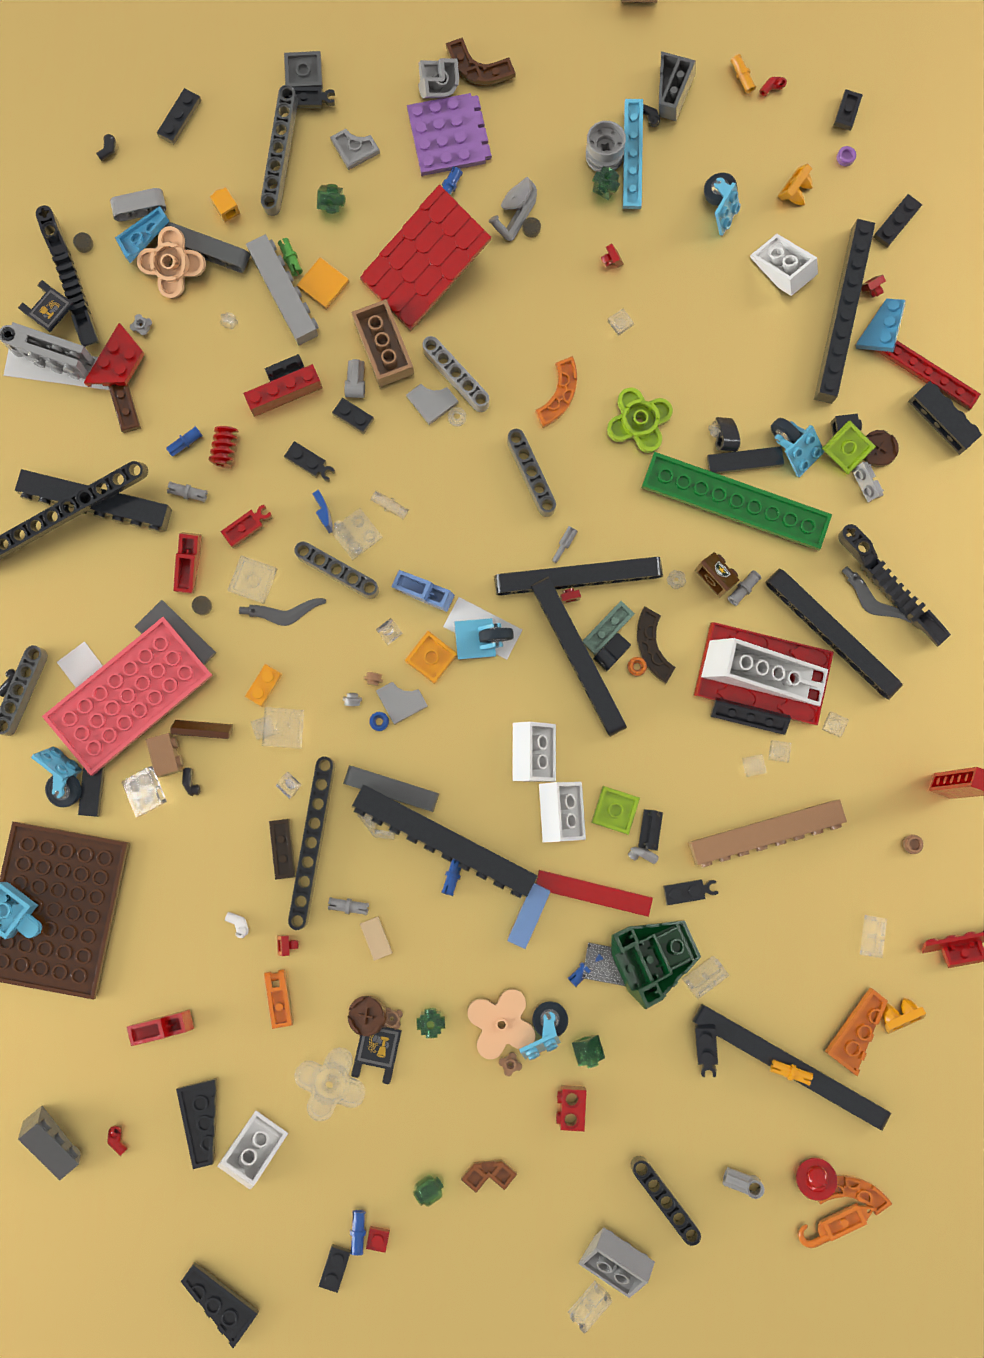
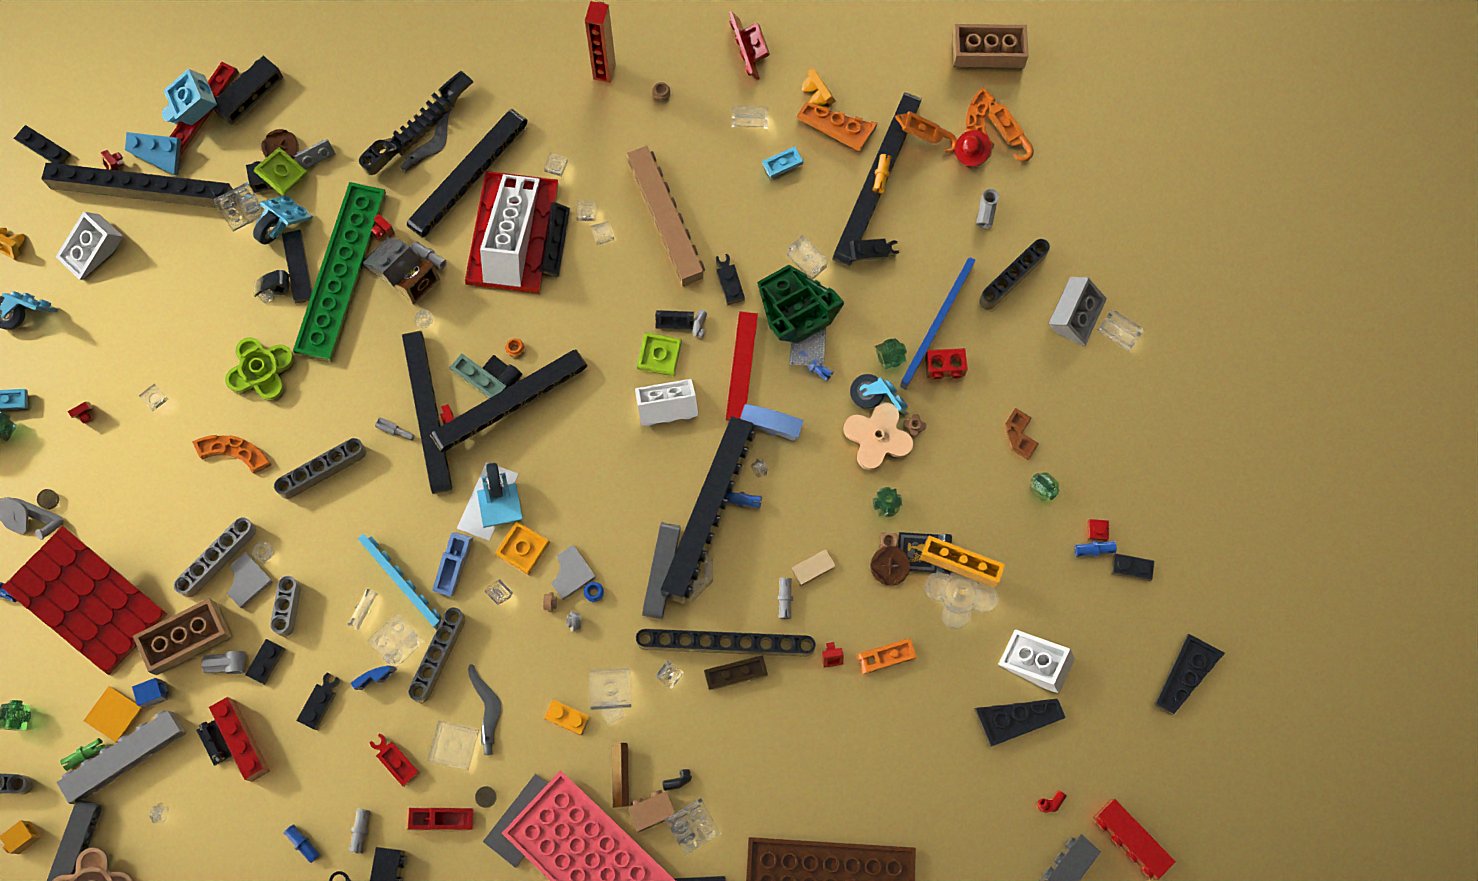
camera: 95 degrees left, 10 degrees down
red slope [127,1009,194,1046] -> none
red piece [208,426,239,469] -> none
white arm [225,912,249,938] -> none
white slope [513,722,556,782] -> none
dark brown tile [637,606,676,684] -> none
none -> blue brick [132,678,169,708]
none -> medium azure brick [162,69,217,125]
none -> clear plate [213,182,264,232]
none -> light grey beam [271,576,301,637]
none -> medium azure plate [358,534,442,630]
none -> dark grey slope [362,237,420,287]
none -> red tile [371,214,395,239]
none -> clear plate [751,459,768,477]
none -> medium azure plate [762,146,803,179]
none -> orange plate [895,111,957,153]
none -> blue tile [900,257,975,390]
none -> light orange brick [919,536,1005,588]
none -> medium nougat brick [952,24,1029,68]
none -> red brick [1093,799,1176,880]

